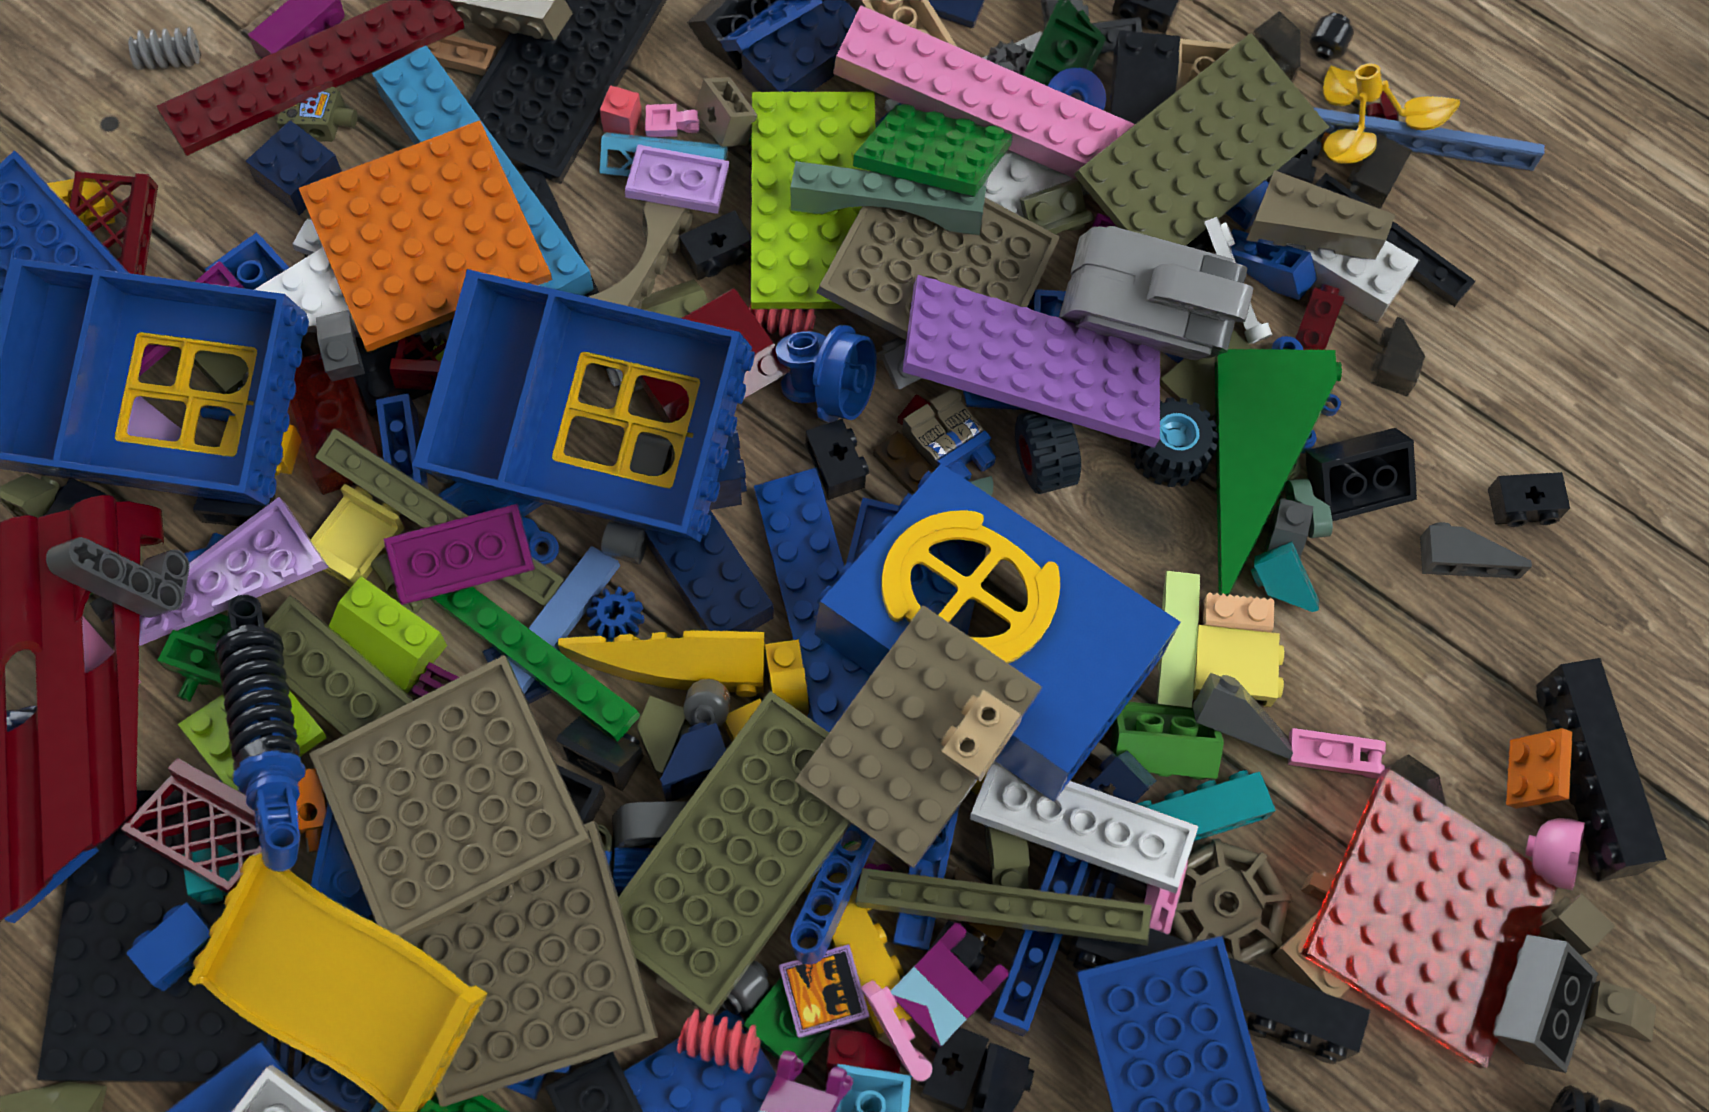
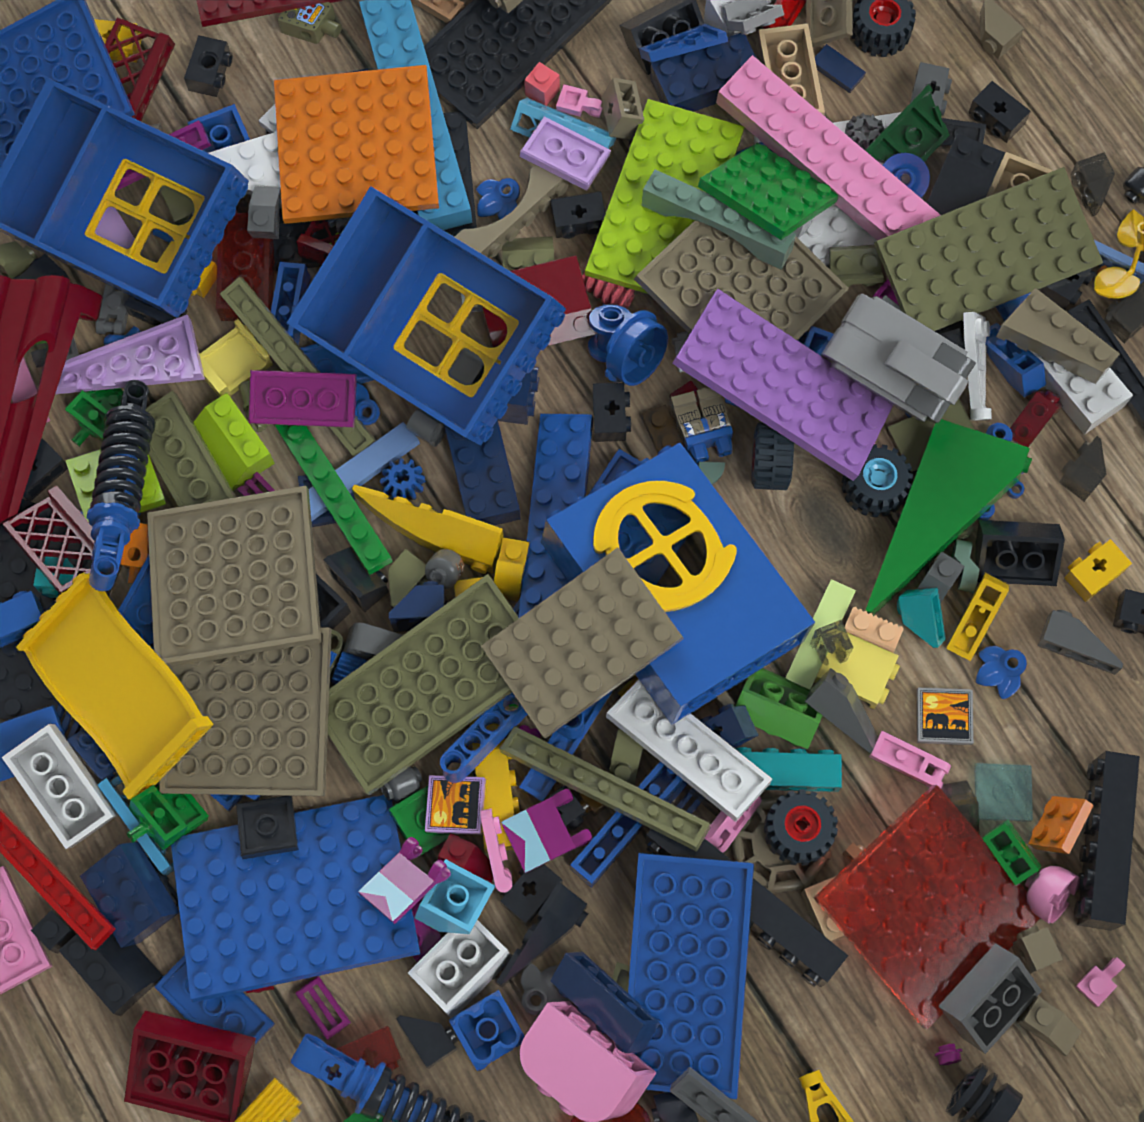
camera: 25 degrees right, 5 degrees up
dark grey beam [46,537,190,618] -> none
dark blue brick [246,120,342,216] -> none
coral piece [677,1008,760,1074] -> none
tan brick [940,690,1022,782] -> none
none -> black brick [23,438,68,501]
none -> dark grey plate [96,283,130,335]
none -> black brick [184,35,233,97]
none -> blue plate [476,178,520,220]
none -> black wheel [764,789,838,866]
none -> clear smoke hinge [810,620,854,666]
none -> tile [916,688,974,745]
none -> magenta plate [934,1044,963,1066]
none -> yellow slope [946,573,1010,661]
none -> clear light blue tile [974,763,1033,822]
none -> blue plate [976,646,1027,699]
none -> green brick [982,819,1041,886]
none -> yellow brick [1064,539,1132,602]
none -> bright pink plate [1075,957,1125,1007]

